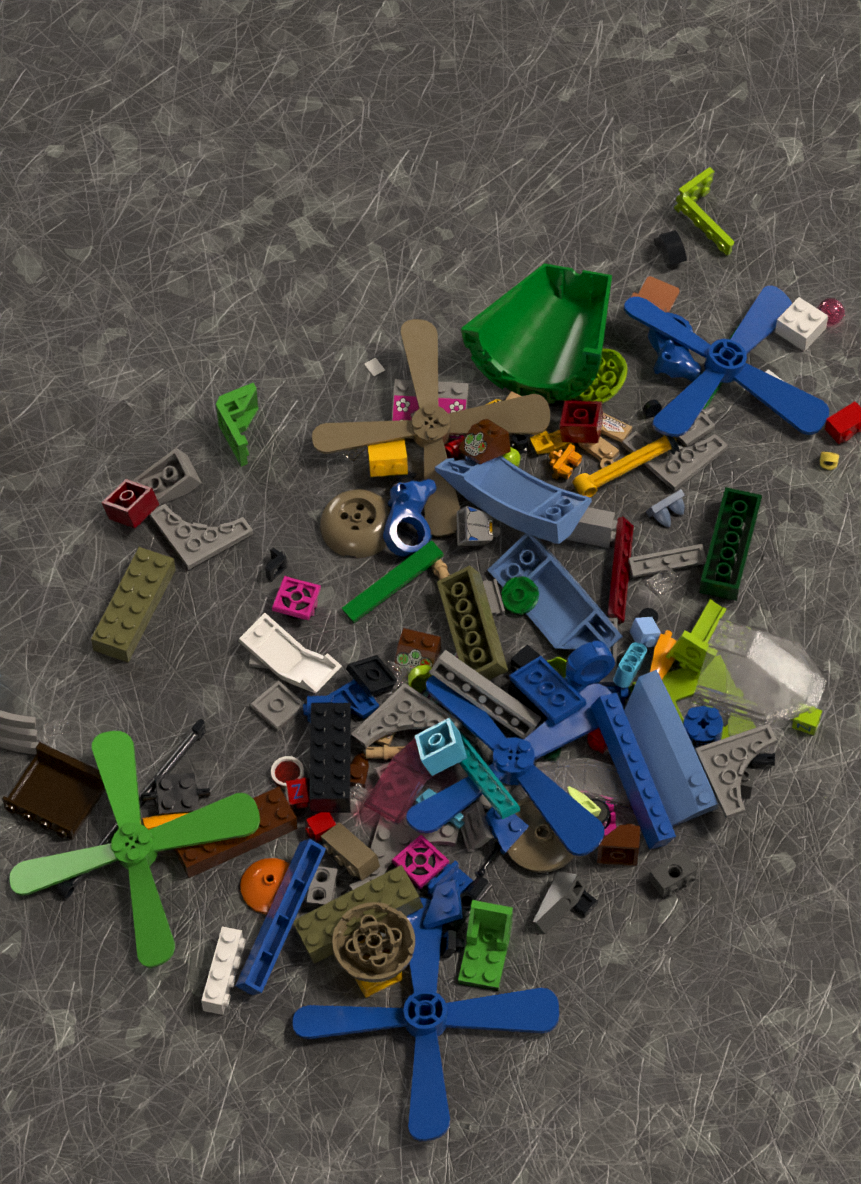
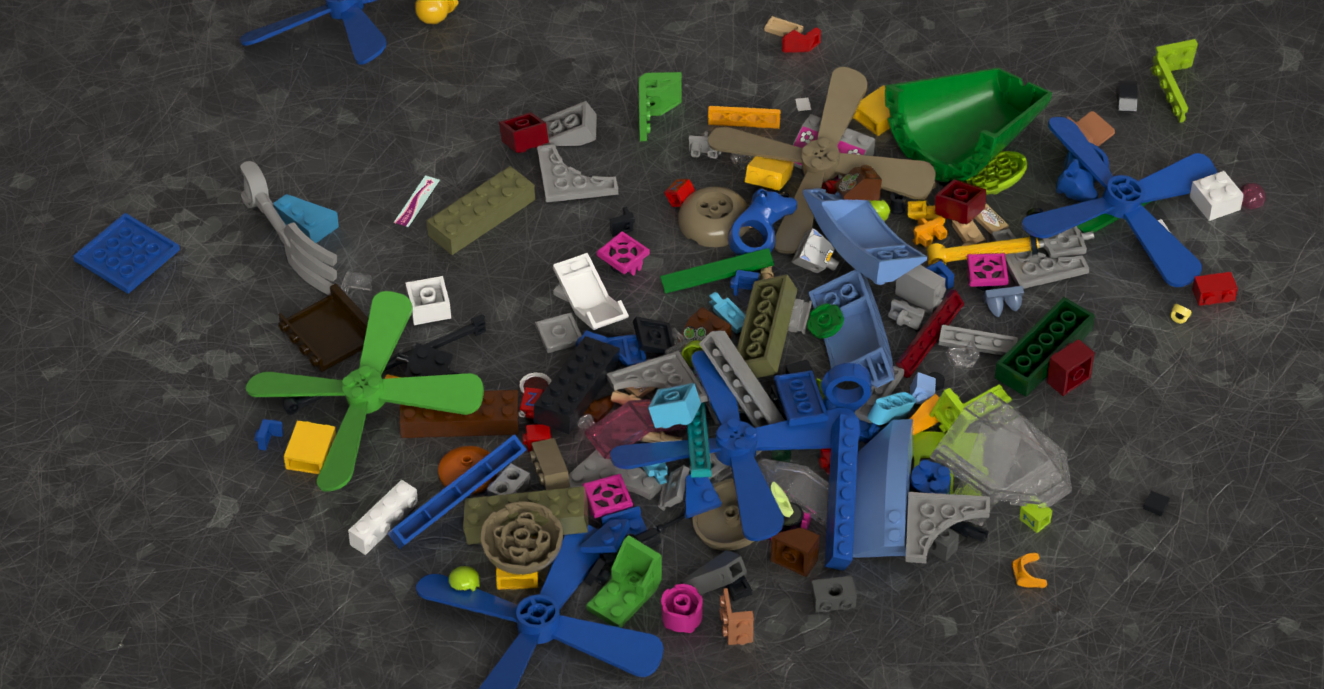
camera: 25 degrees right, 10 degrees down
none -> blue bracket [255,419,284,450]
none -> yellow brick [284,421,336,474]
none -> sticker [394,175,440,227]
none -> white brick [406,276,451,325]
none -> lime hair [449,566,480,591]
none -> tan pin [641,429,682,443]
none -> dark pink brick [661,584,703,633]
none -> red brick [664,179,695,207]
none -> light grey hips [689,131,721,158]
none -> light orange fence [708,106,781,129]
none -> medium azure plate [709,292,746,334]
none -> nougat bracket [719,588,754,645]
none -> blue bracket [730,270,759,296]
none -> tan tile [764,16,803,37]
none -> red slope [782,27,821,53]
none -> yellow brick [853,85,890,136]
none -> light grey hips [888,299,925,330]
none -> blue bracket [927,260,954,290]
none -> dark pink piece [967,253,1009,291]
none -> light orange helmet [1011,553,1047,588]
none -> dark red brick [1047,339,1095,396]

